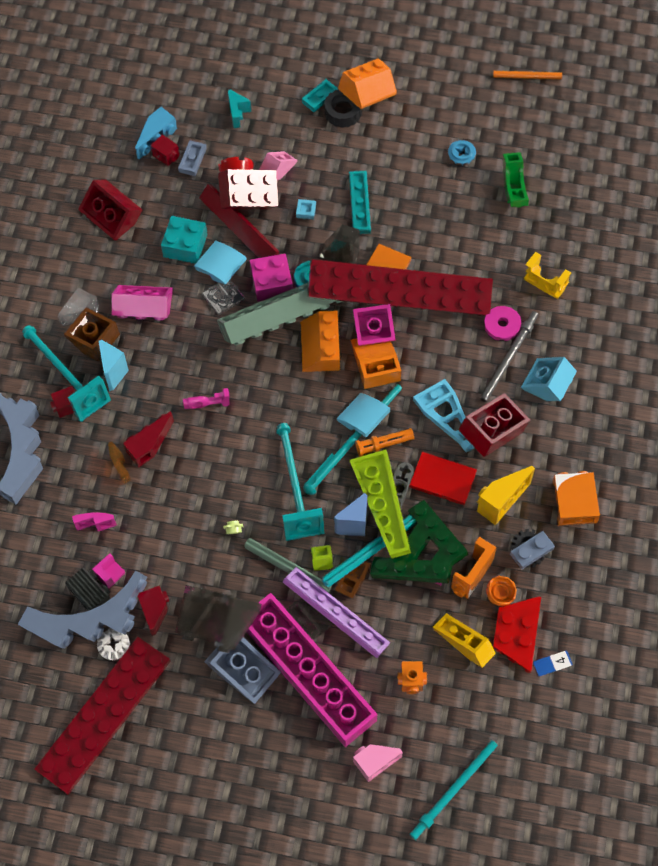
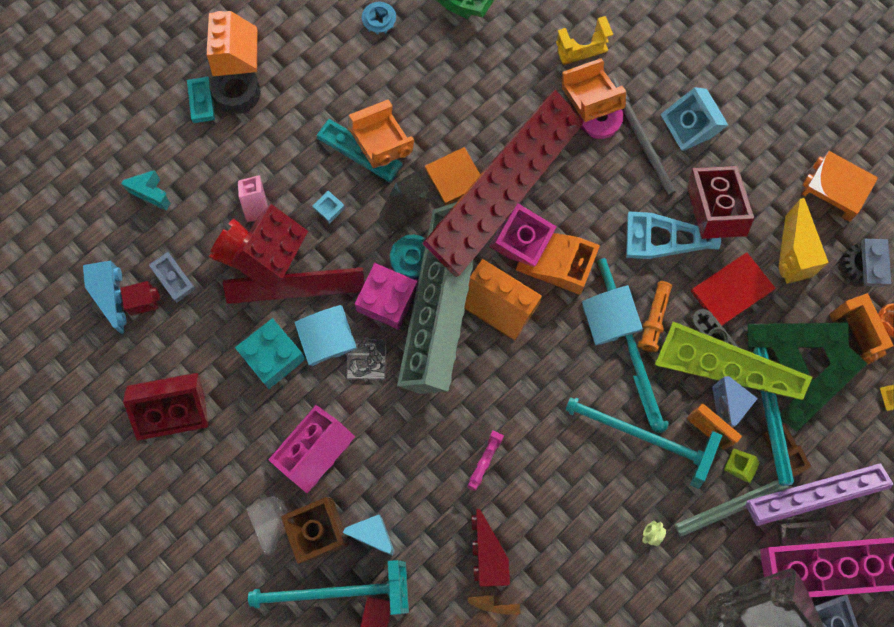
camera: 55 degrees left, 10 degrees up
none -> orange panel [348,100,414,169]
none -> orange panel [562,59,626,122]
none -> orange tile [687,403,742,450]

